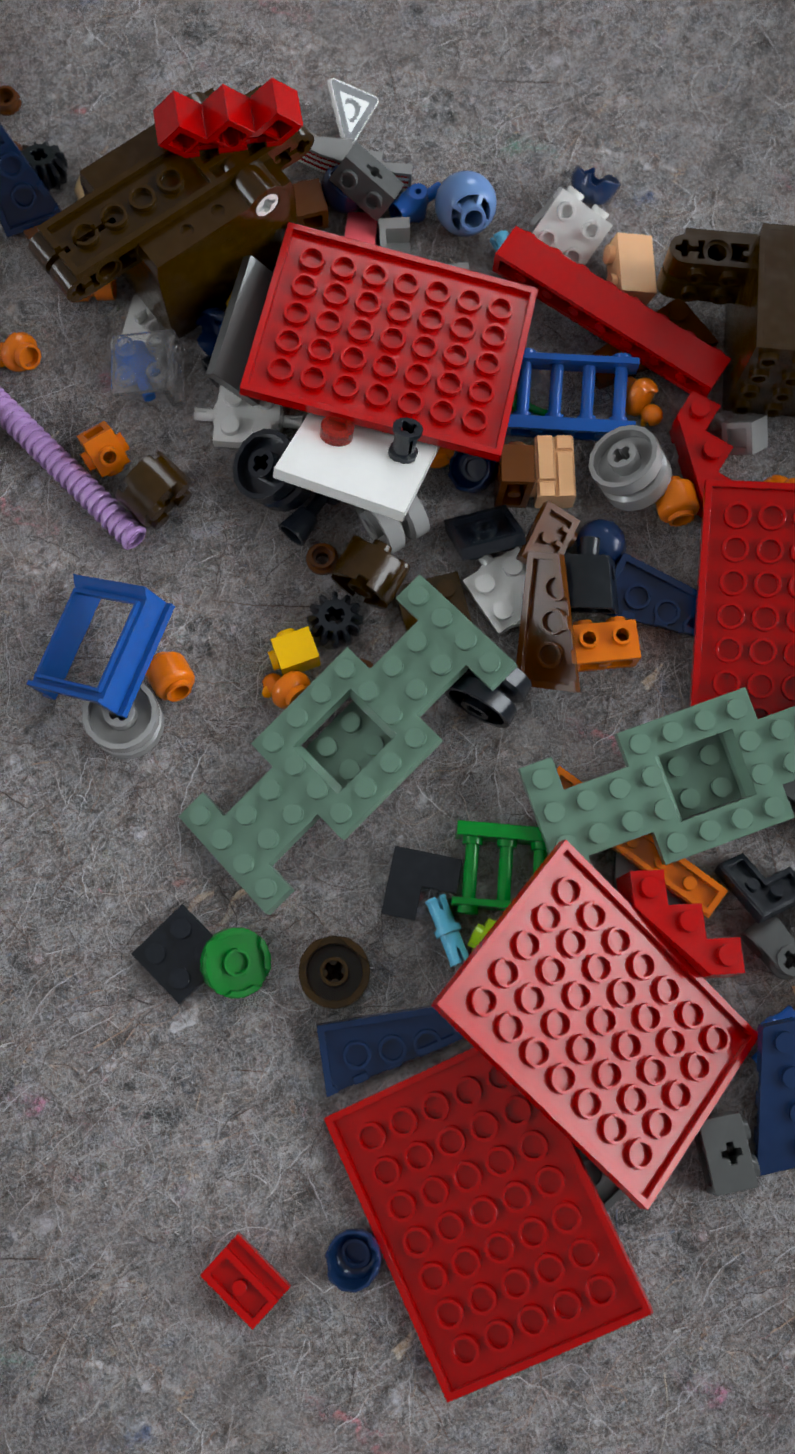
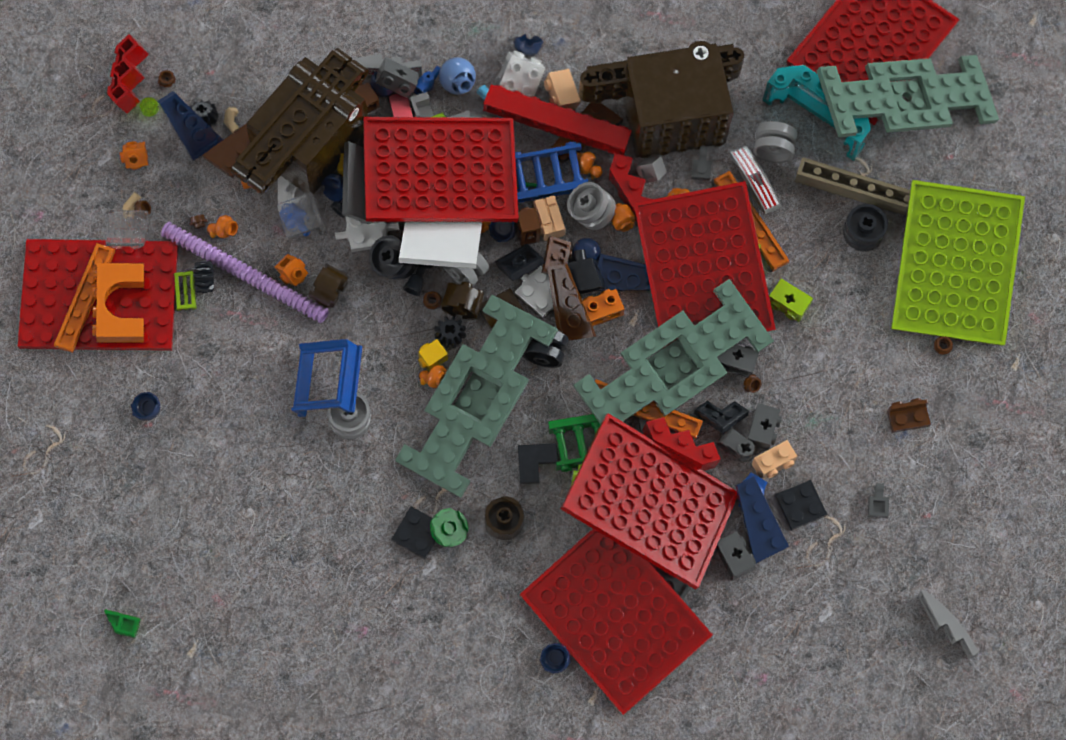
camera: 15 degrees left, 5 degrees down
orange head [146,651,195,702] -> none
red brick [153,77,303,158] -> none
red plate [200,1232,291,1330] -> none
dark blue wing [316,1005,463,1097] -> none
clear red tile [320,415,354,447] -> none
piece [327,78,378,144] -> none
black bush [388,417,423,464] -> none
medium azure pin [425,894,469,968] -> none

